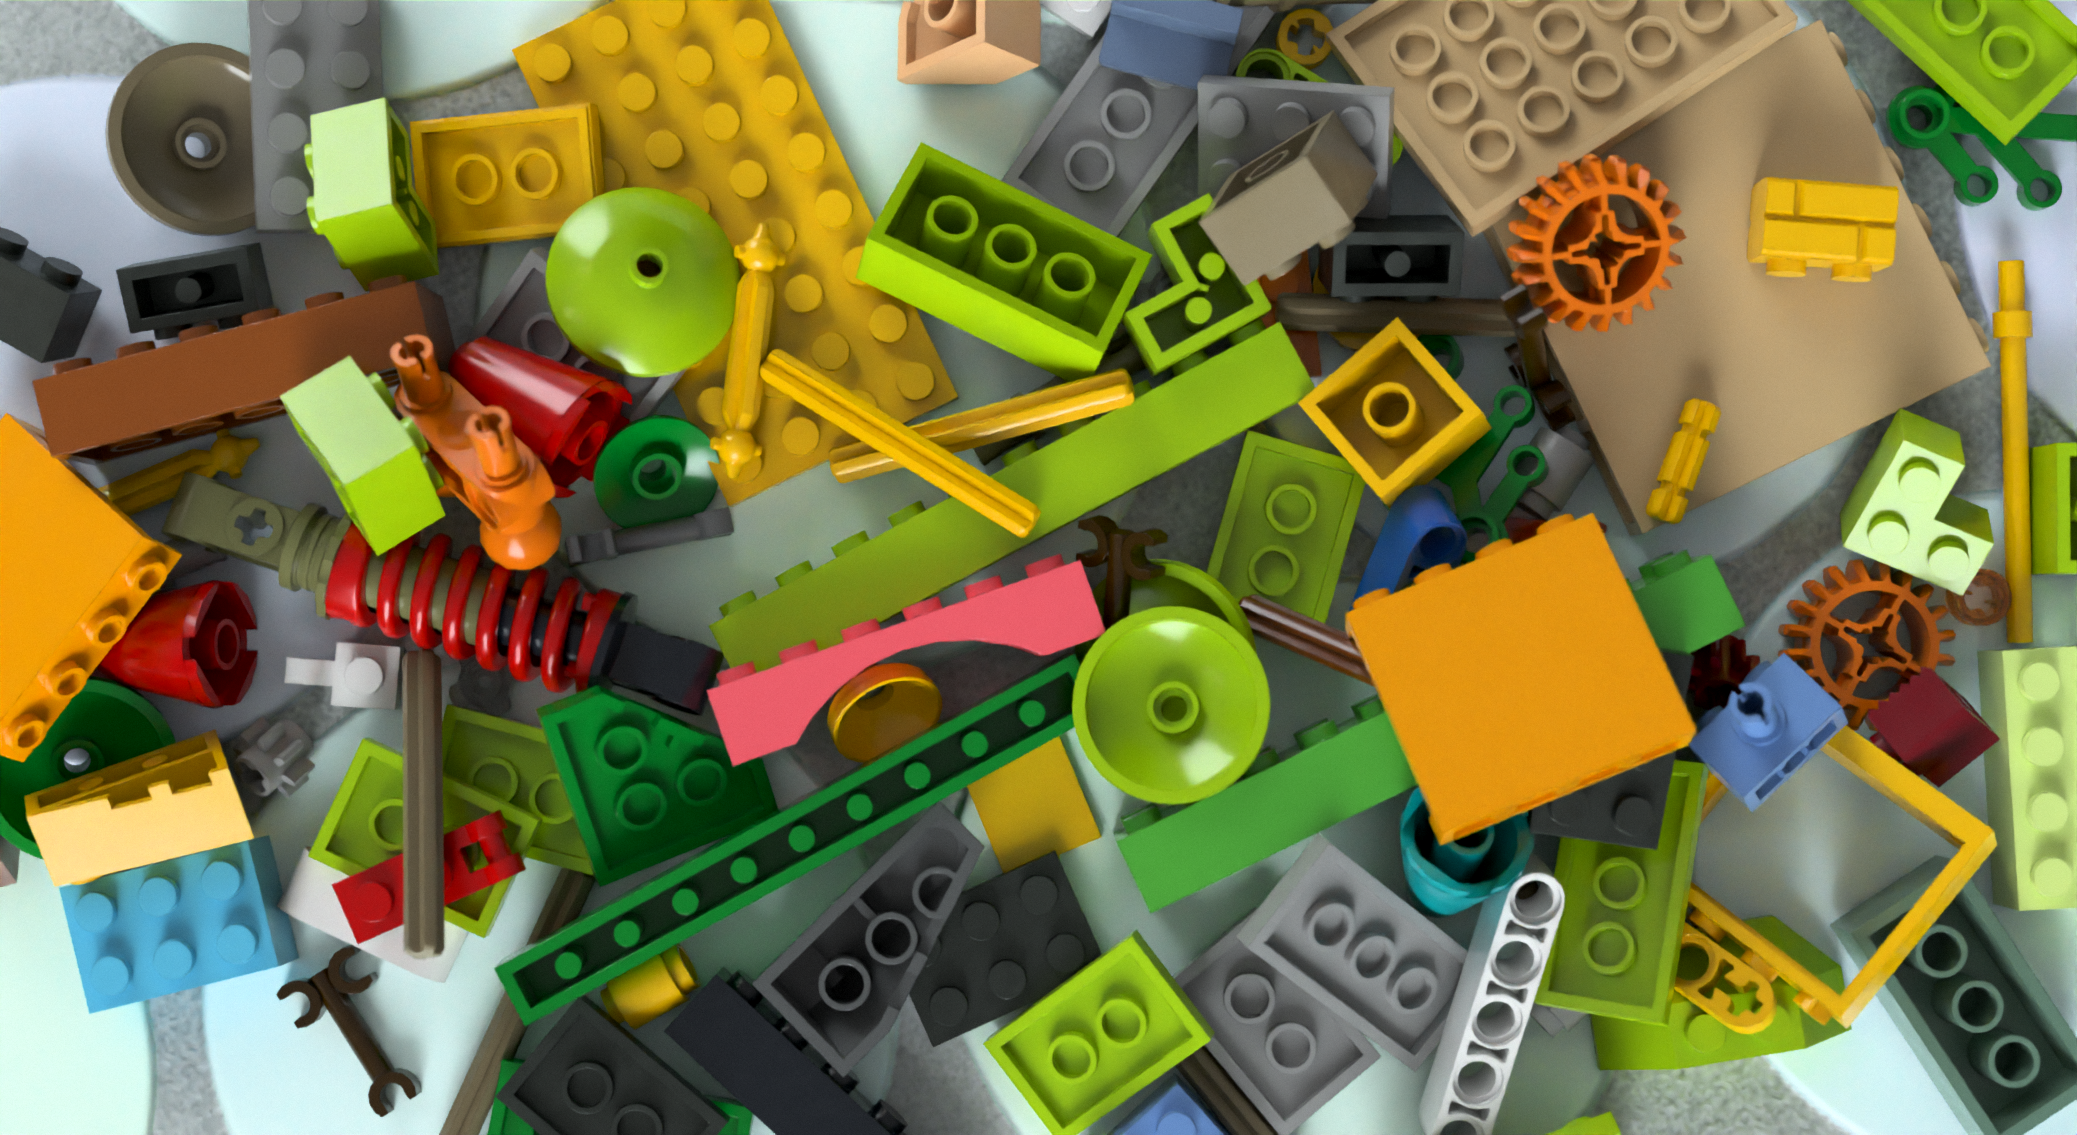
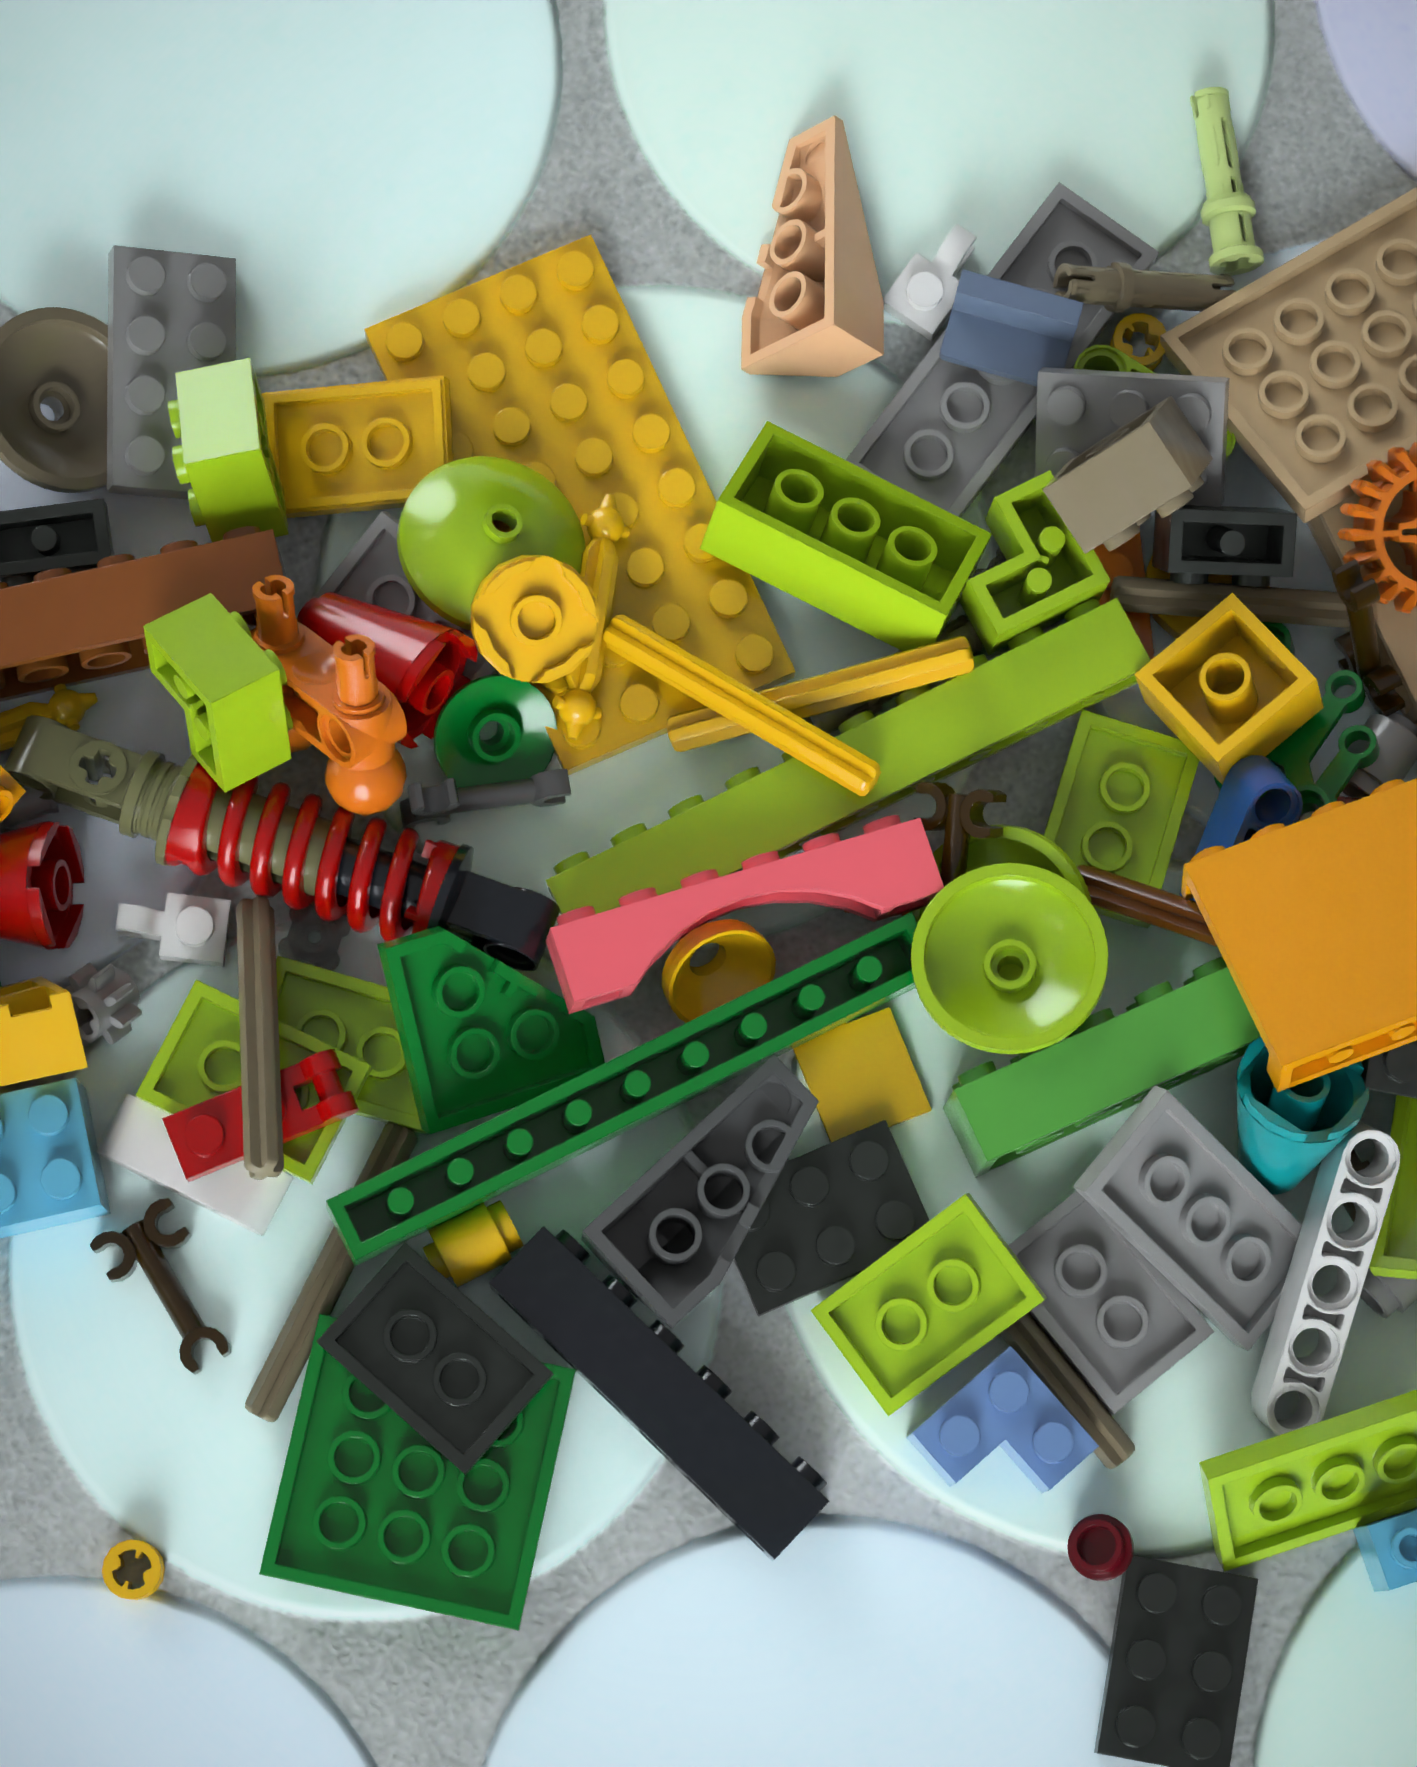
camera: 15 degrees left, 10 degrees down
none -> yellow tile [471,555,599,683]

